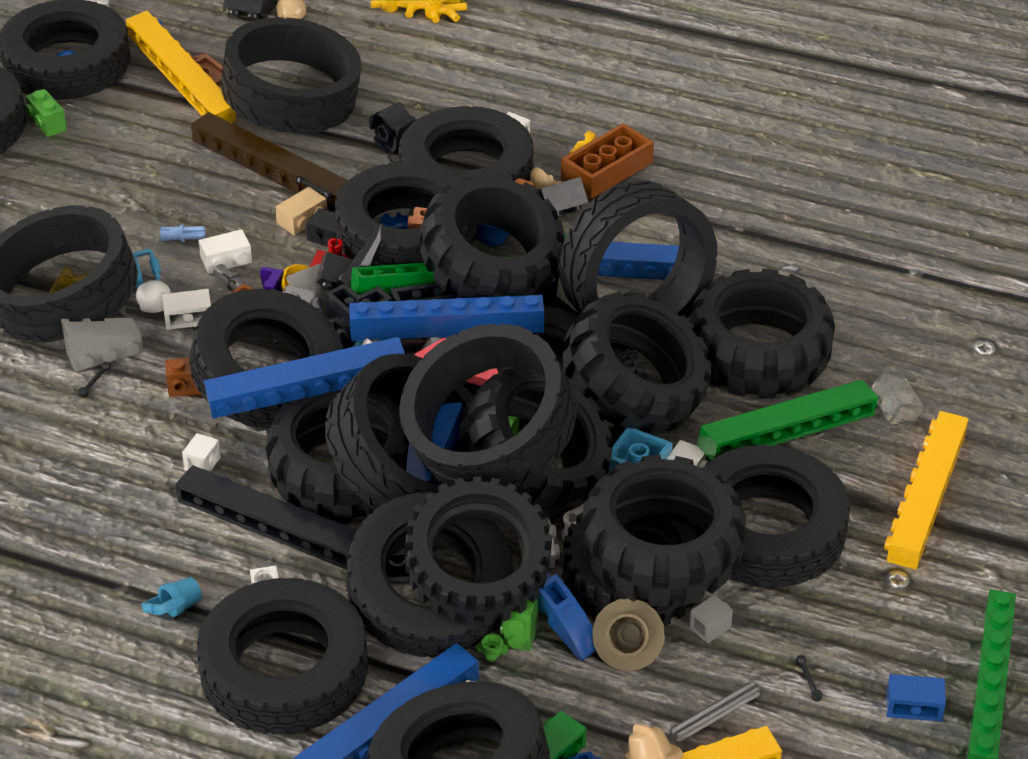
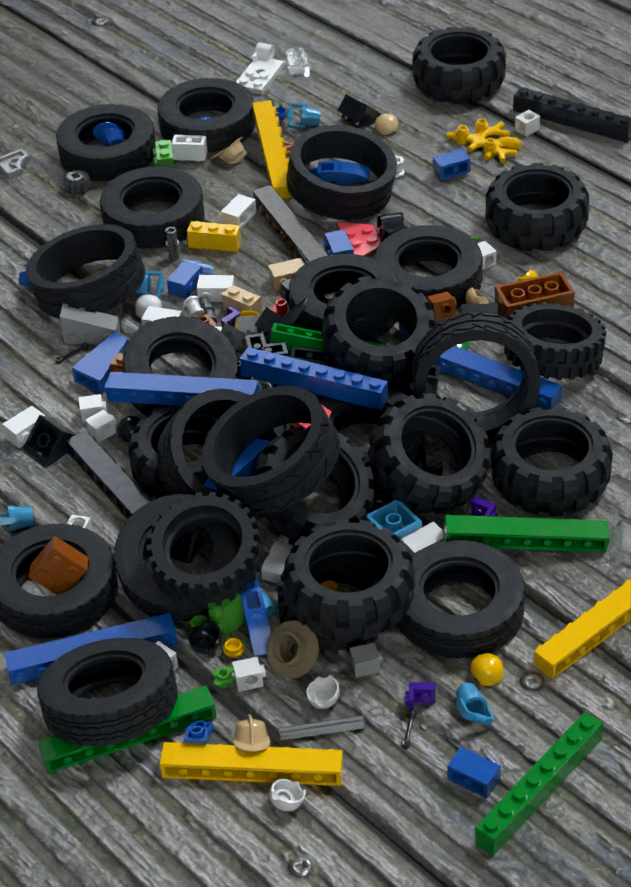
camera: 30 degrees right, 0 degrees up
none -> white brick [2,406,45,448]
none -> black slope [23,415,77,466]
none -> dark orange brick [29,536,89,595]
none -> slope [72,332,128,394]
none -> white brick [79,394,107,423]
none -> black tyre [100,166,205,249]
none -> black hair [117,416,141,442]
none -> dark grey pin [165,227,180,261]
none -> blue brick [167,261,204,299]
none -> white brick [172,135,207,161]
none -> white piece [182,296,205,318]
none -> yellow brick [187,221,242,252]
none -> black hair [189,620,221,654]
none -> tan piece [210,137,247,164]
none -> bright green plate [212,667,235,688]
none -> white brick [221,194,257,229]
none -> tan brick [222,285,262,315]
none -> yellow plate [223,638,245,658]
none -> white brick [232,657,266,692]
none -> dark azure piece [287,103,321,129]
none -> white hair [306,675,340,709]
none -> blue slope [307,161,370,185]
none -> brick [323,229,354,256]
none -> coral wing [337,222,382,257]
none -> dark purple bracket [405,682,436,711]
none -> blue brick [433,149,471,180]
none -> dark azure piece [456,683,494,726]
none -> yellow hair [470,653,504,686]
none -> dark purple bracket [471,496,498,517]
none -> black tyre [485,163,590,251]
none -> black tyre [504,302,607,380]

